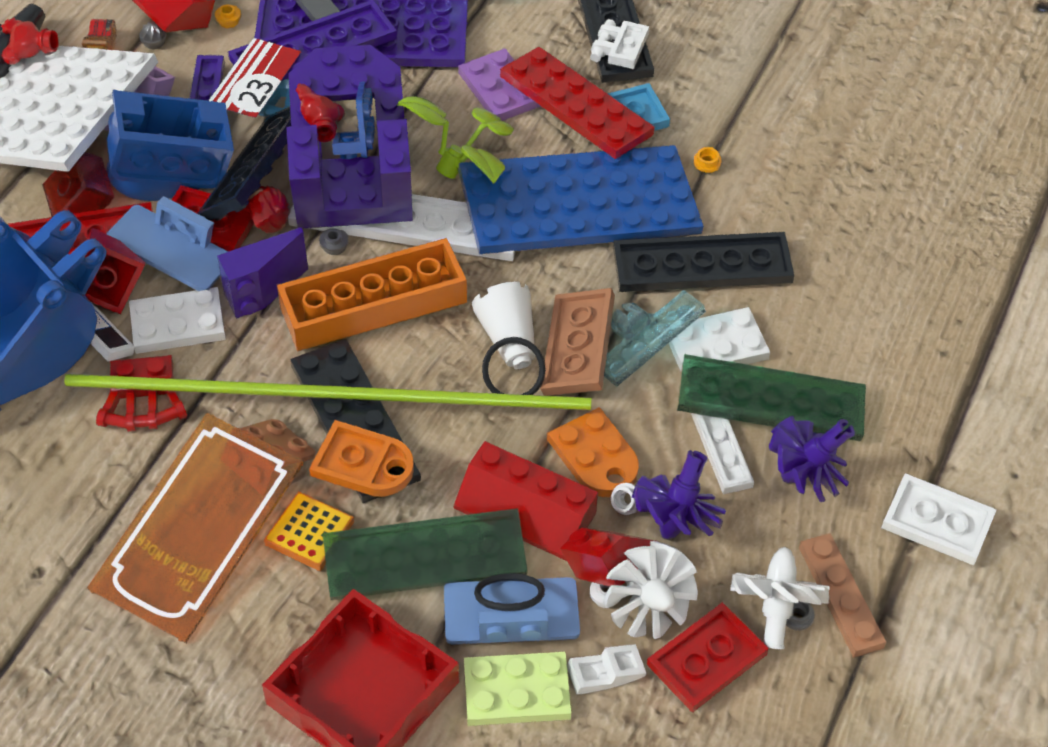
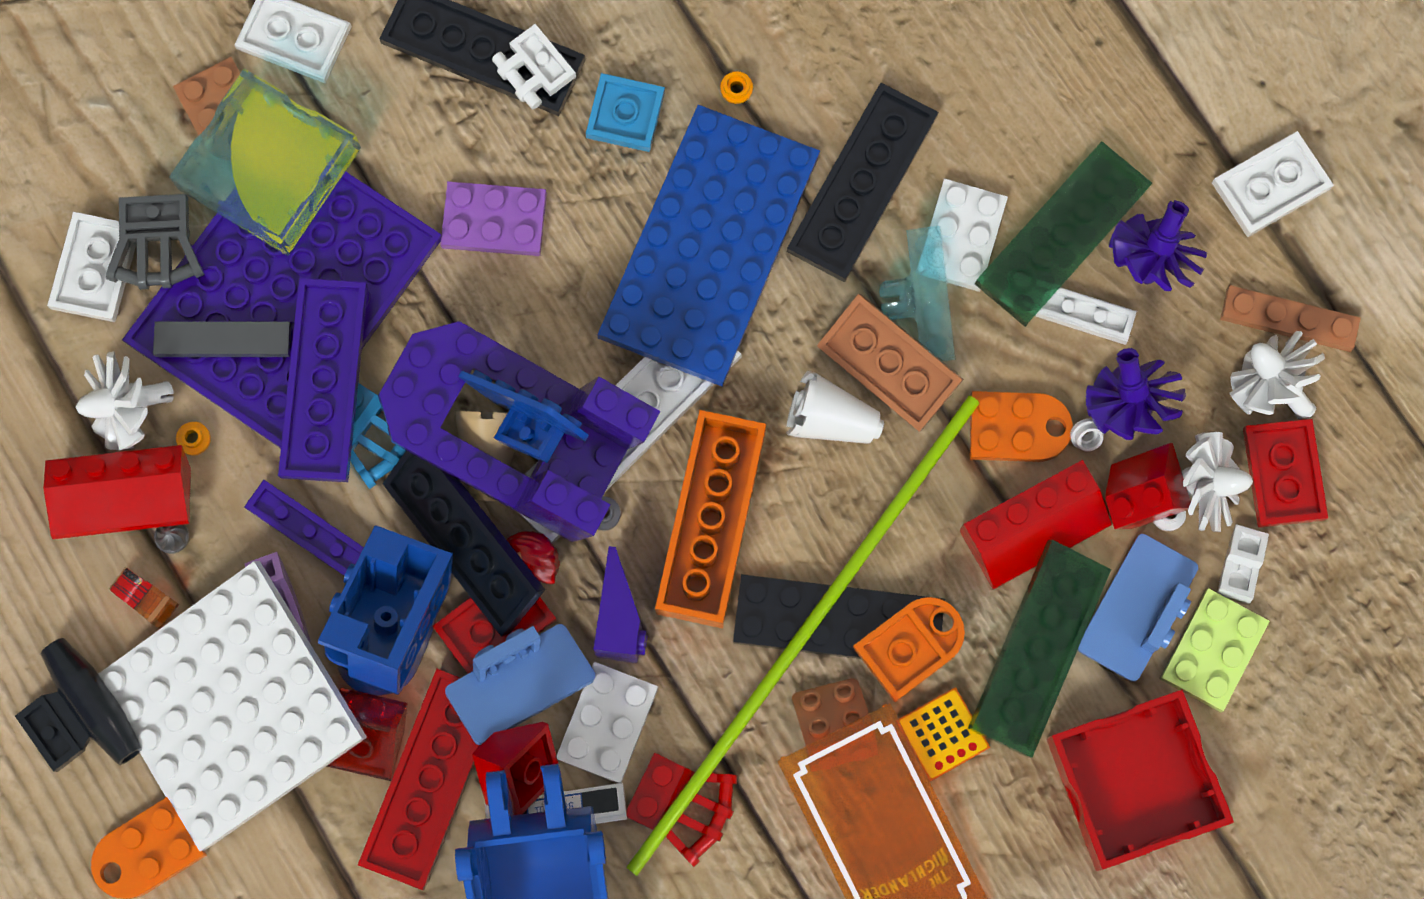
camera: 55 degrees left, 25 degrees up
red animal [1,18,59,65] -> none
sticker [209,38,301,118] -> none
red animal [295,83,345,142] -> none
lime plant [397,96,514,184] -> none
black tyre [474,573,545,611] -> none
black tyre [482,337,546,395] -> none
red plate [500,47,655,159] -> none

